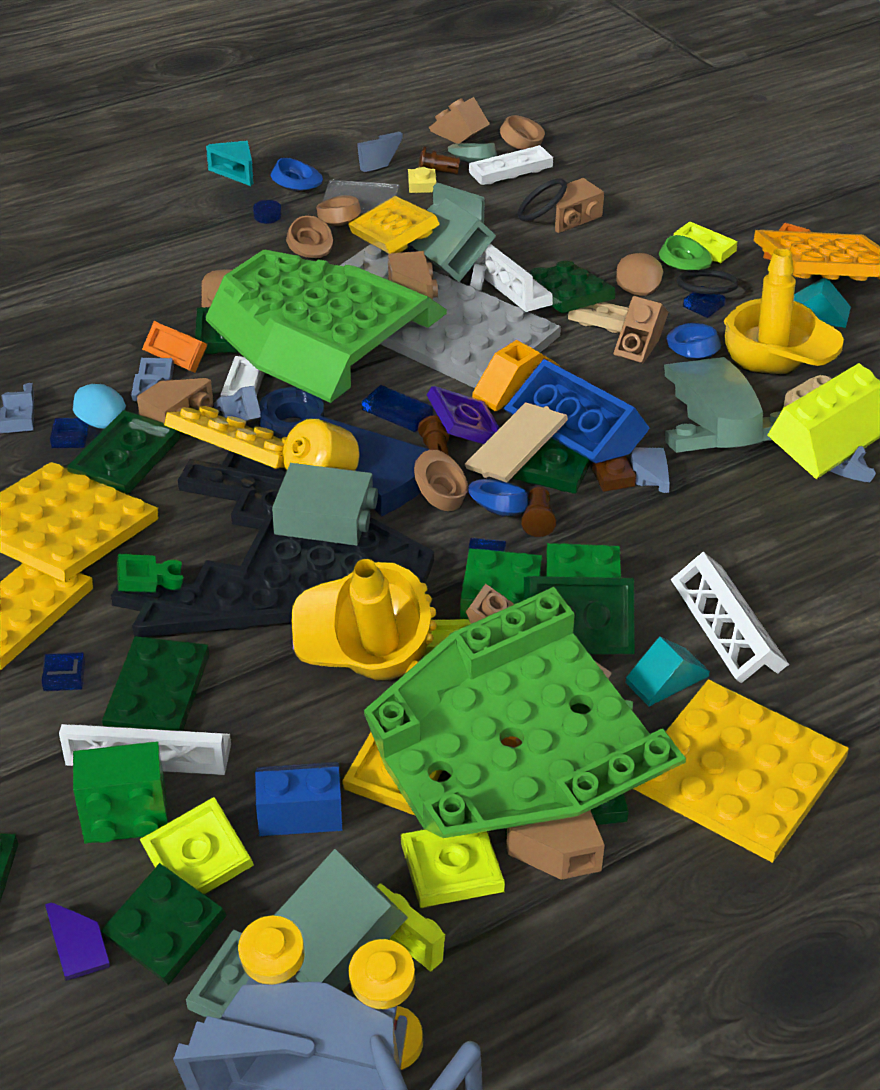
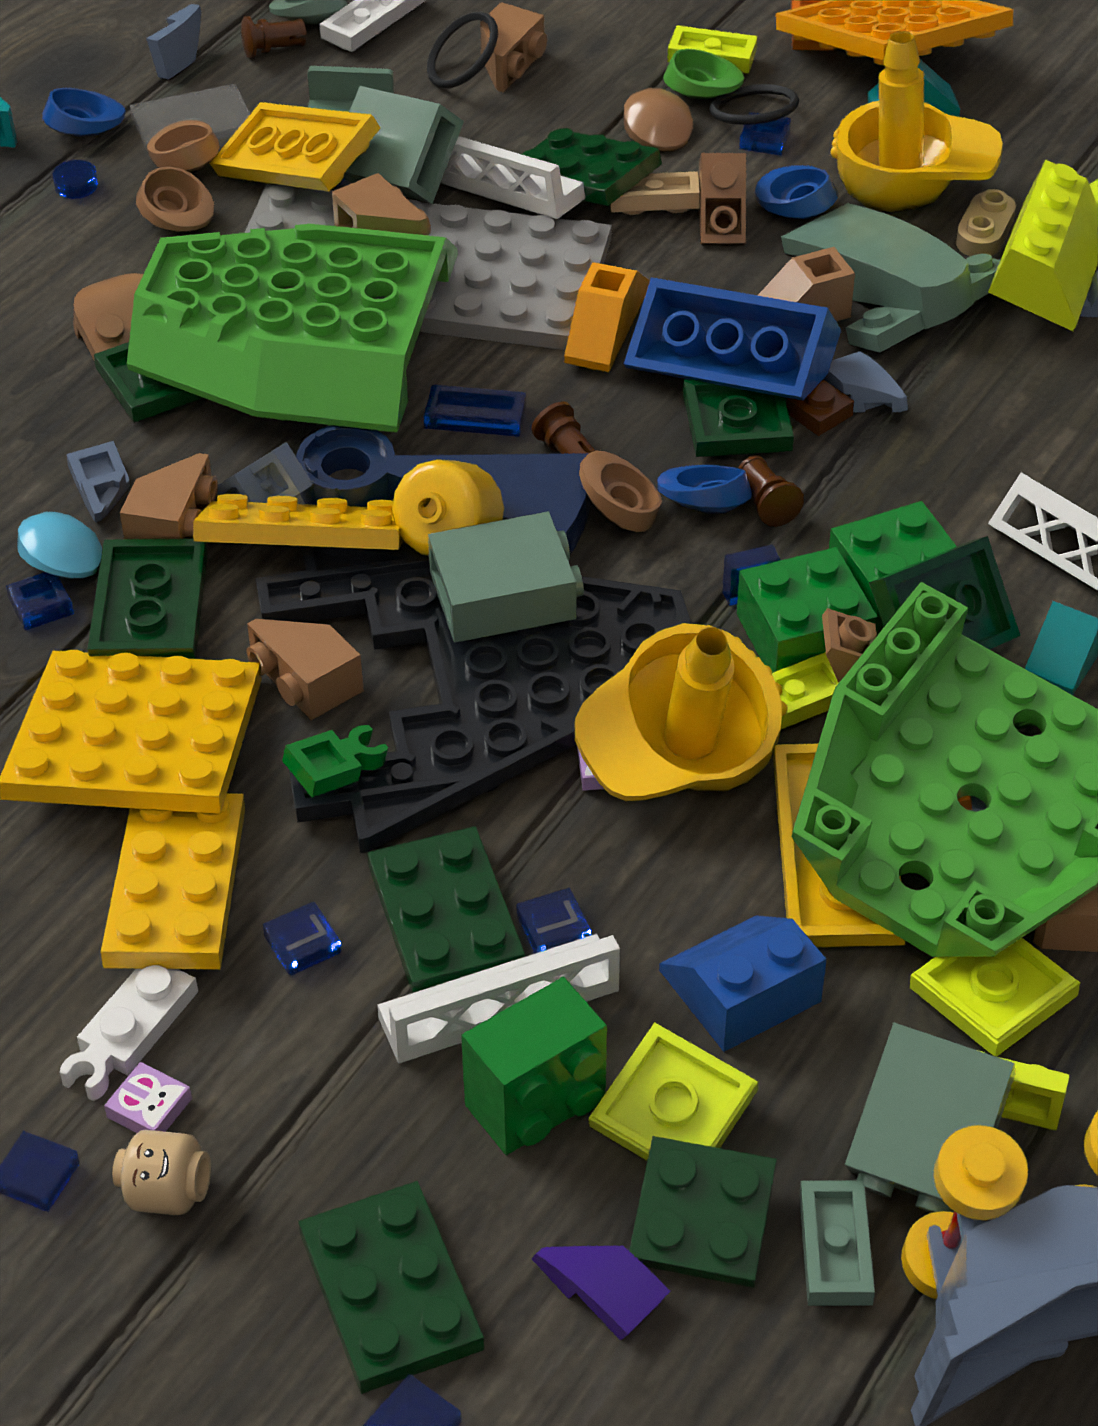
camera: 25 degrees left, 5 degrees up
orange tile [142,321,208,373] -> none
white tile [221,356,265,397] -> none
light yellow plate [408,167,437,193] -> none
dark purple tile [427,386,500,444] -> none
tan piece [465,402,568,483] -> none
light grey tile [470,264,486,291] -> none
none -> medium nougat slope [247,619,364,720]
none -> clear blue tile [516,888,591,954]
none -> medium nougat slope [757,247,855,321]

